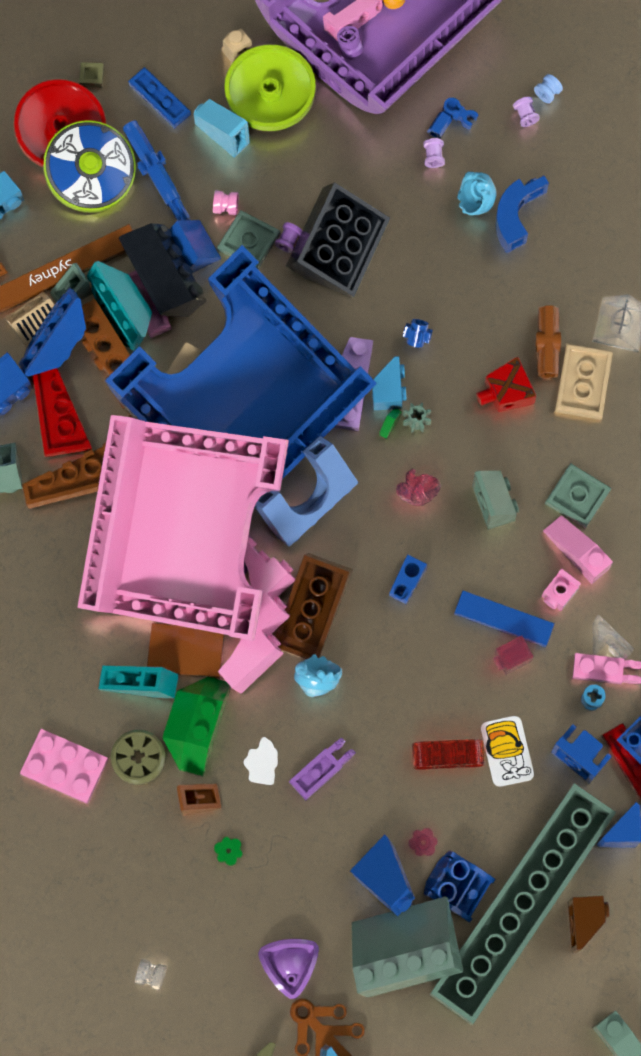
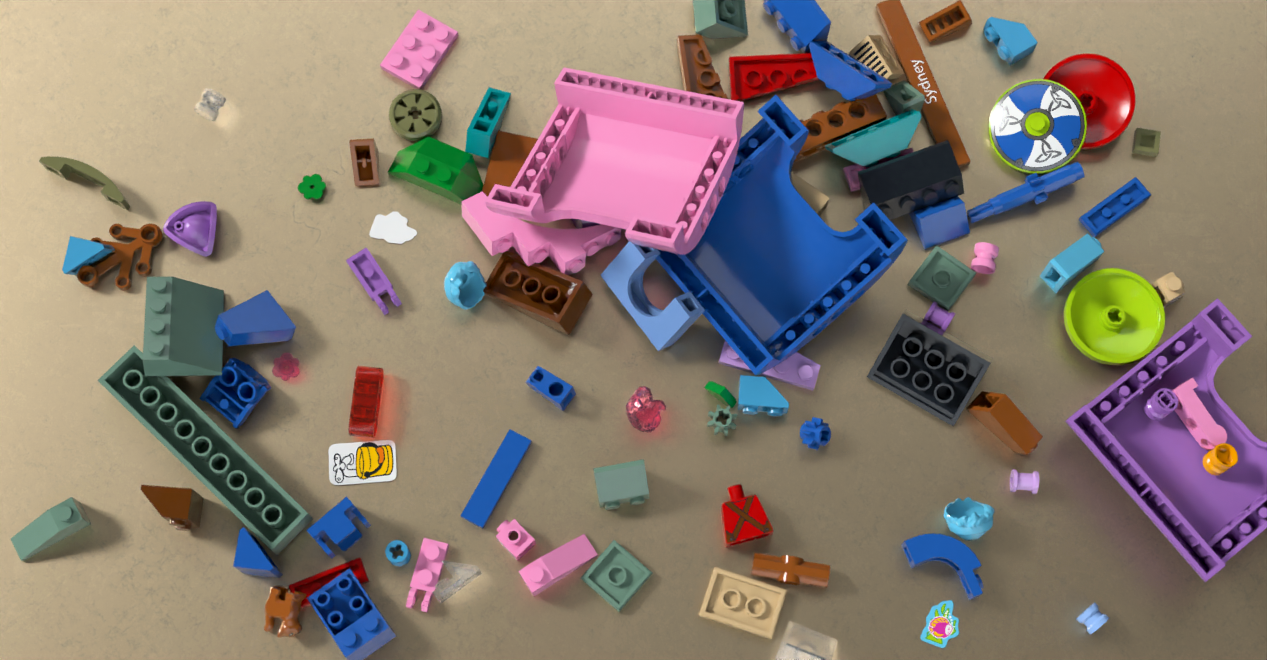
camera: 95 degrees right, 0 degrees up
blue bar [427,98,479,139] -> none
clear pink brick [493,636,534,675] -> none
lavender bush [513,97,540,127] -> none
none -> sticker [920,600,959,648]
none -> dark orange slope [966,391,1043,455]

